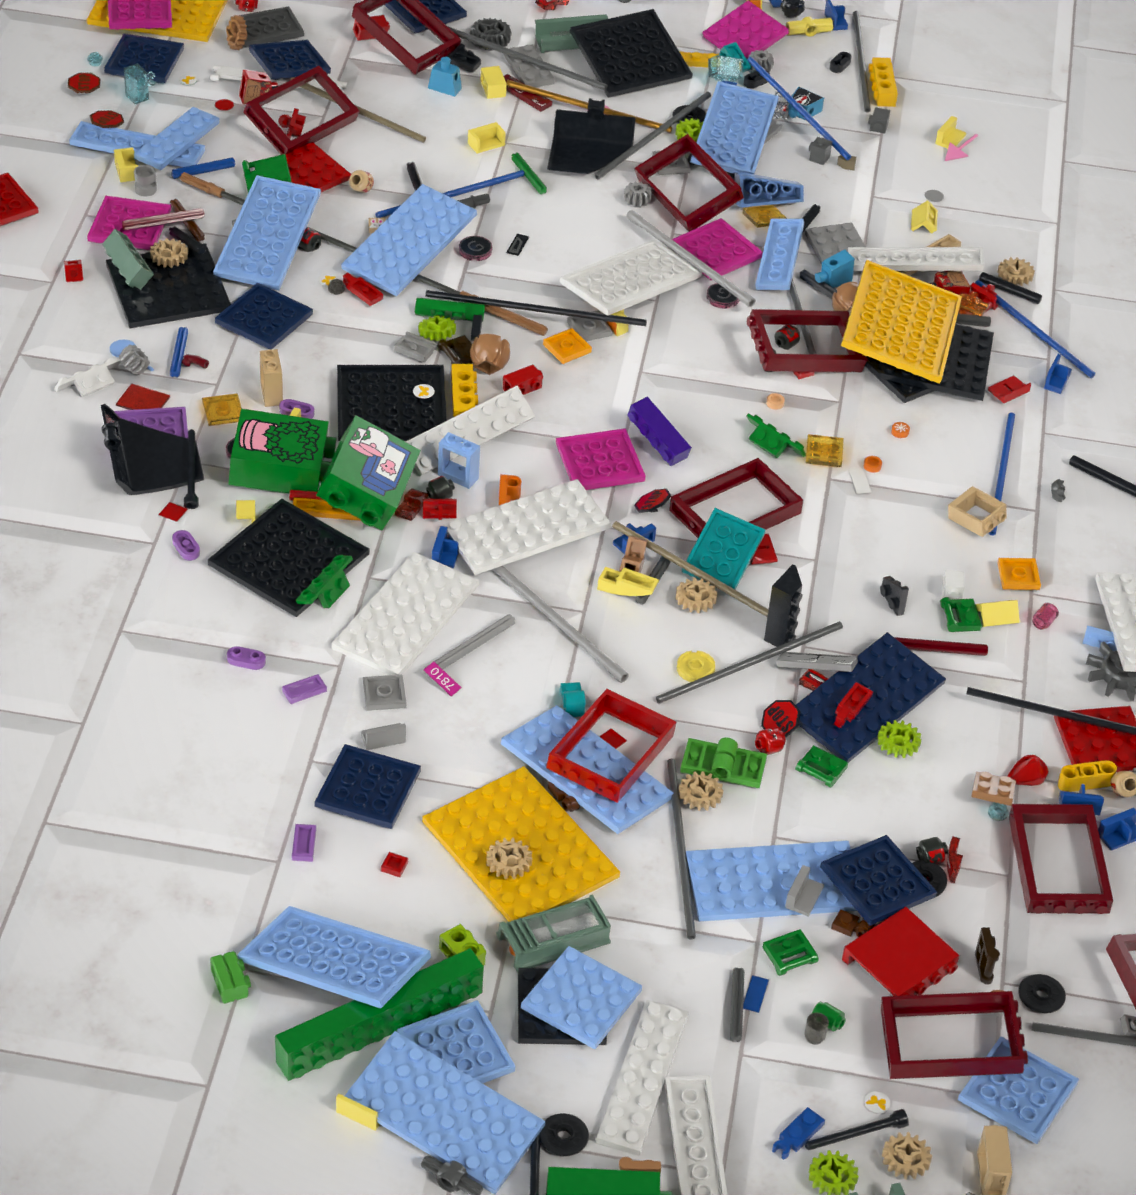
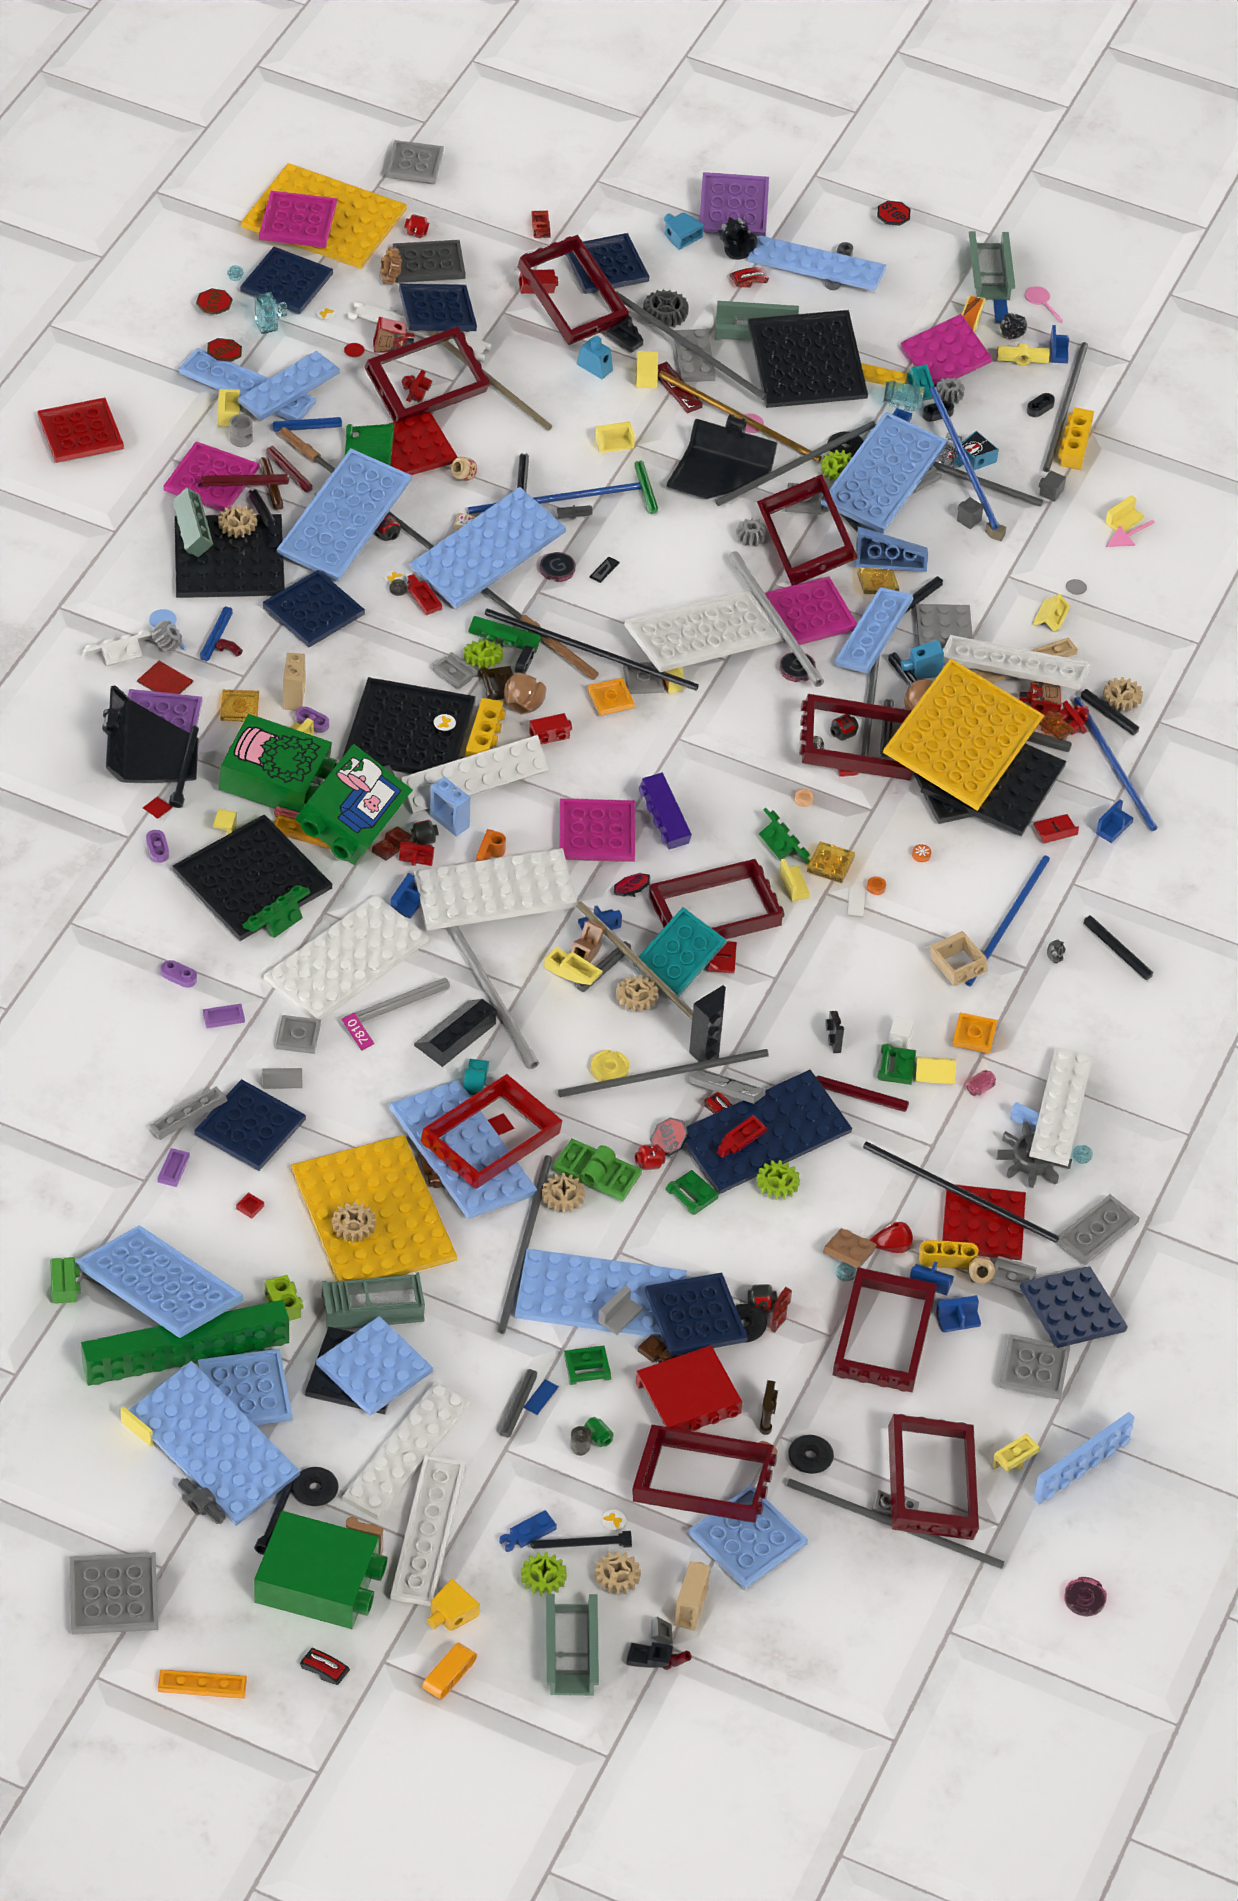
camera: 15 degrees right, 5 degrees up
red bracket [64,260,83,282] -> none
none -> light grey tile [149,1086,227,1140]
none -> dark red axle [266,446,313,493]
none -> black slope [414,999,497,1067]
none -> light yellow panel [780,859,810,902]
none -> dark grey axle [880,699,894,757]
none -> dark grey piece [933,461,1043,506]

